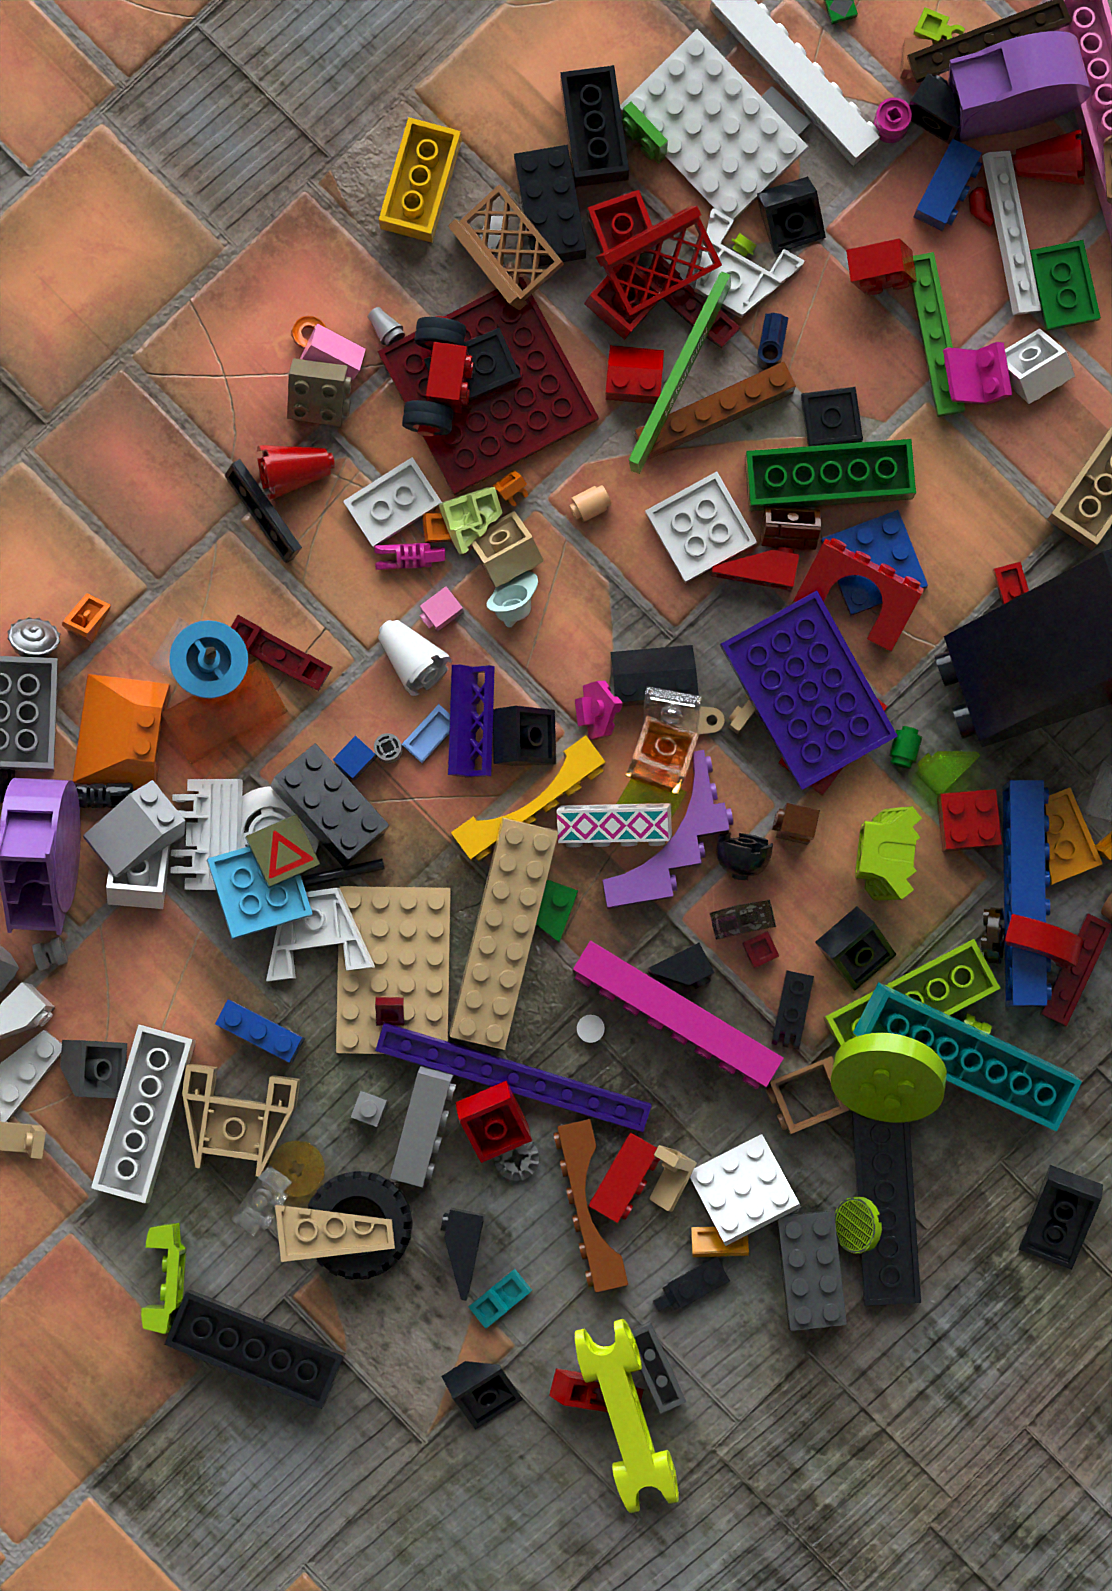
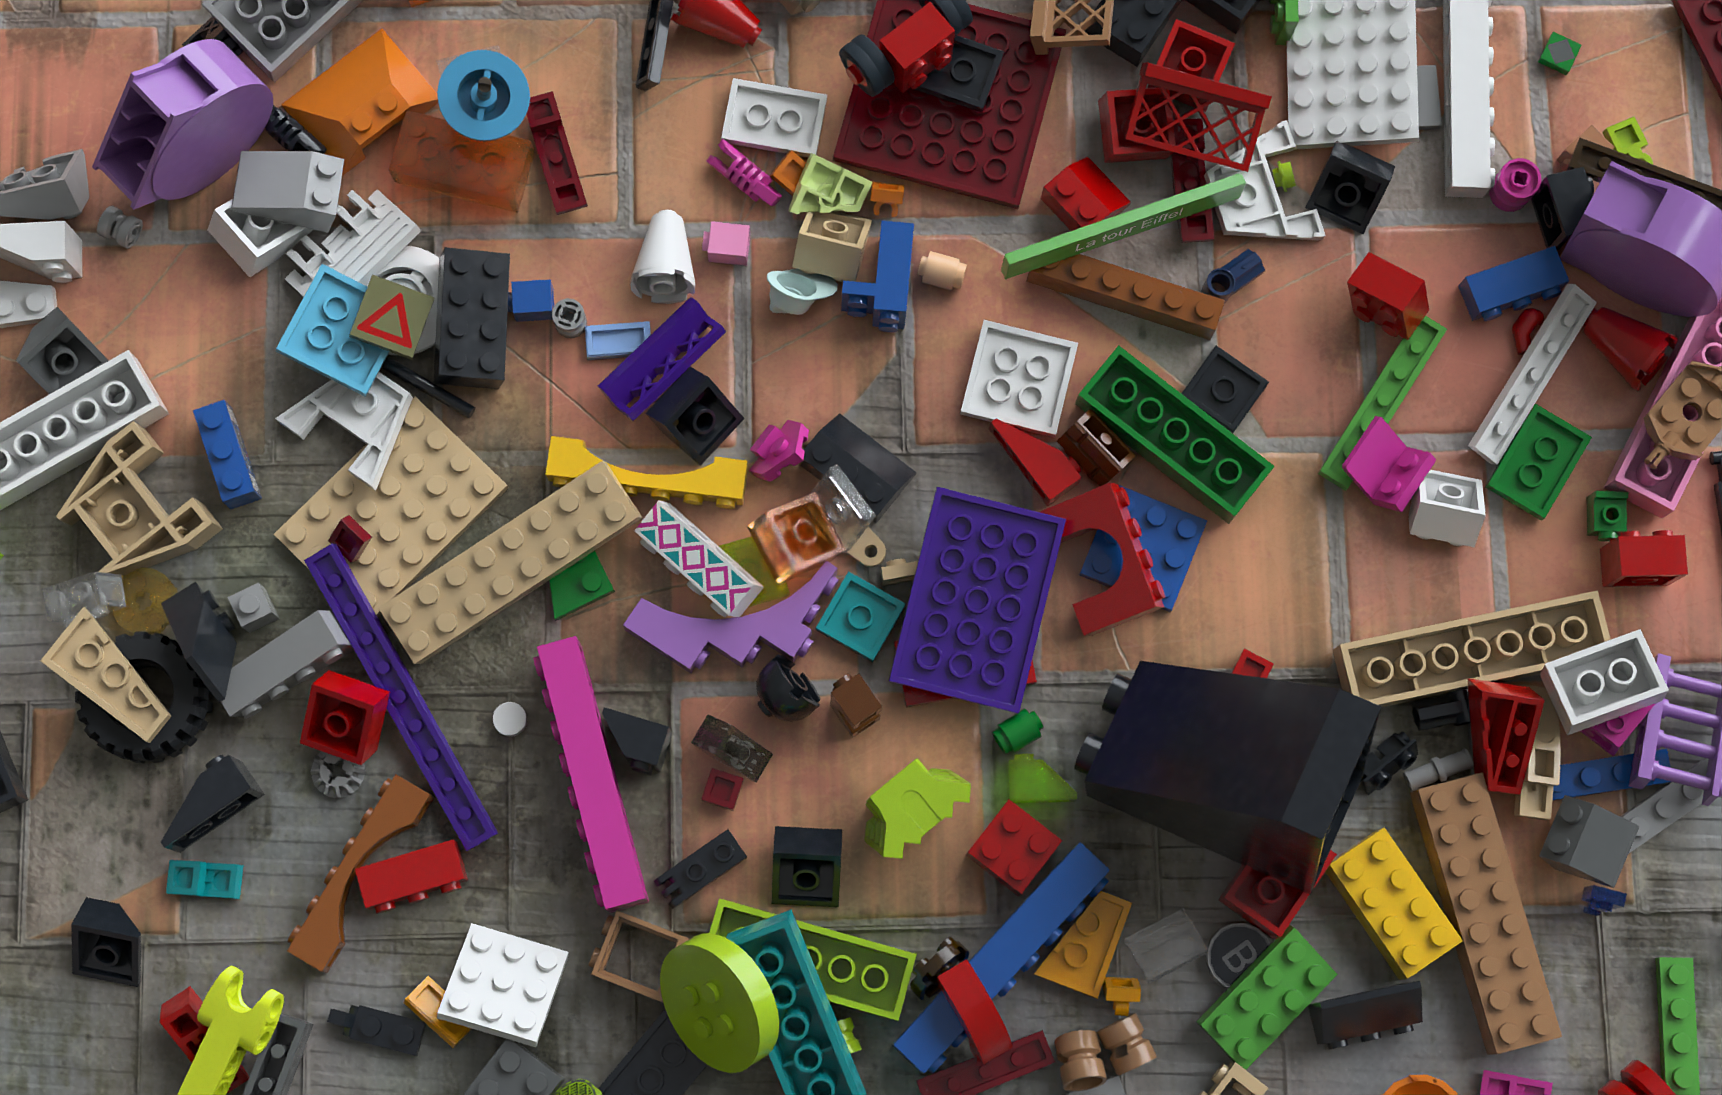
camera: 35 degrees right, 5 degrees down
tan bracket [650,1145,697,1212] -> none
none -> black slope [161,582,237,703]
none -> teal plate [815,571,906,662]
none -> blue brick [841,221,914,332]

